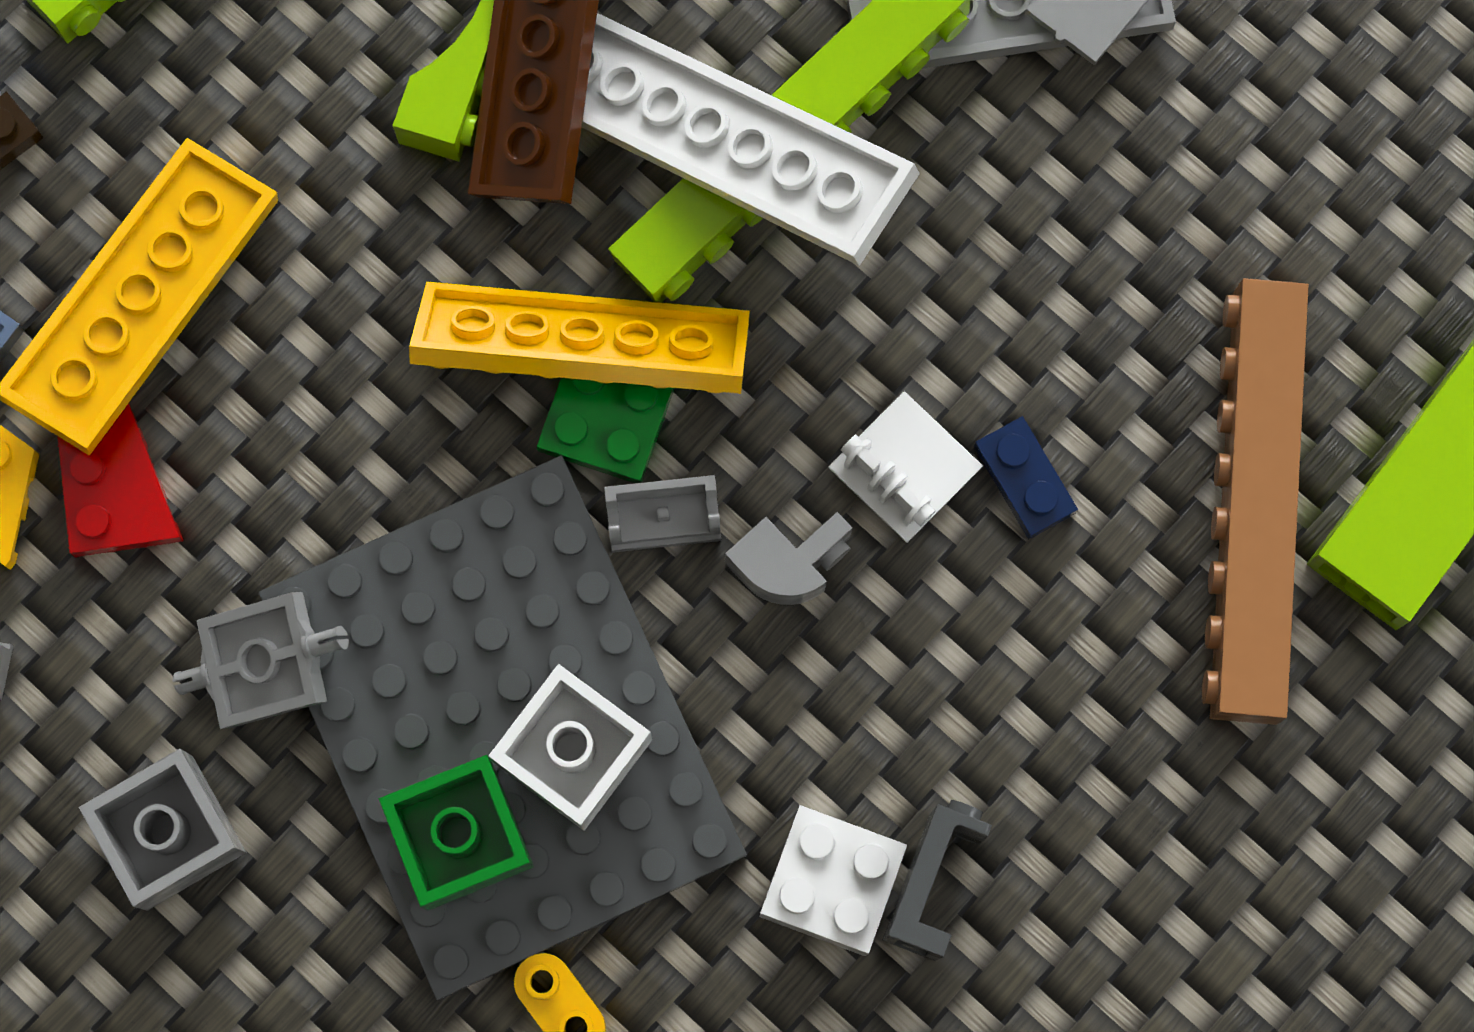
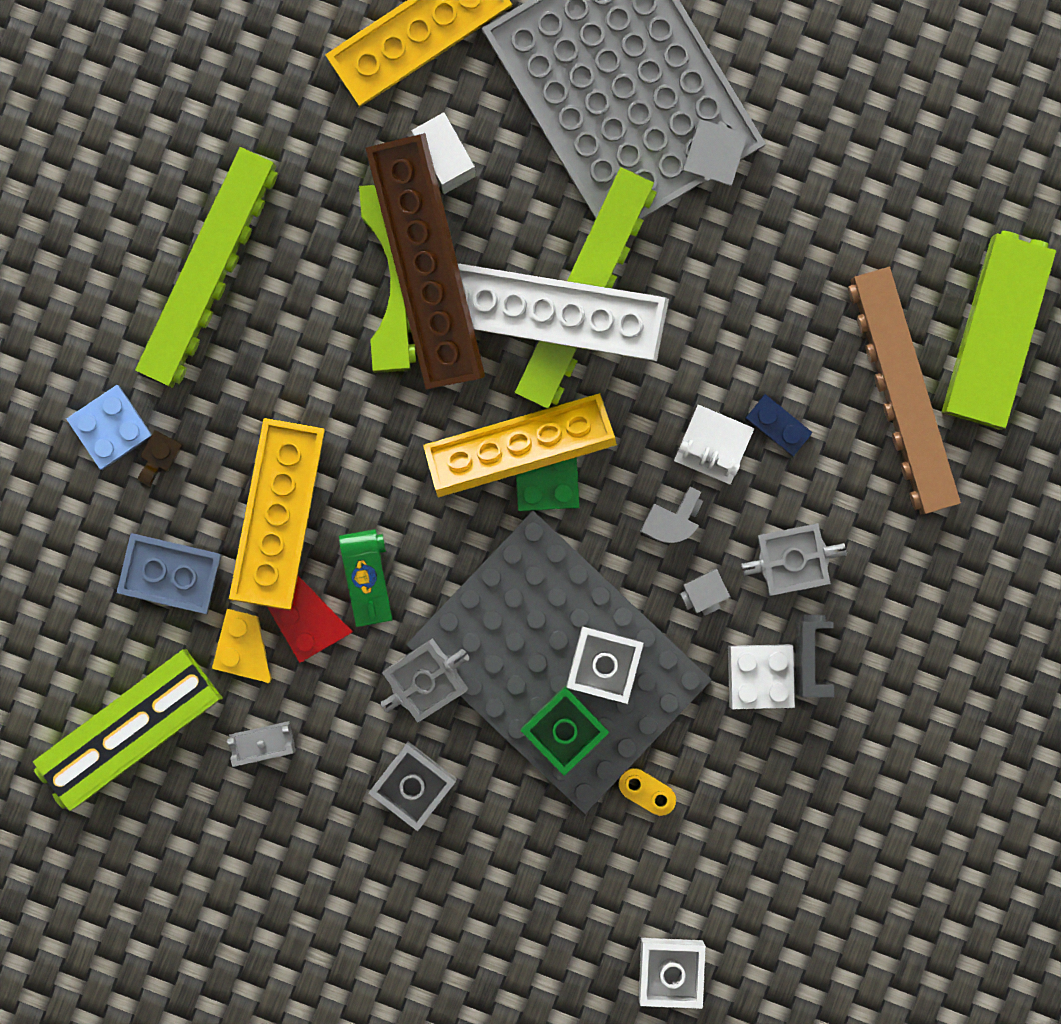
camera: 25 degrees left, 10 degrees up
light grey hinge [604,475,721,553] -> none
none -> green door [339,529,393,627]
none -> light grey brick [680,569,730,616]
none -> light grey plate [741,523,847,596]

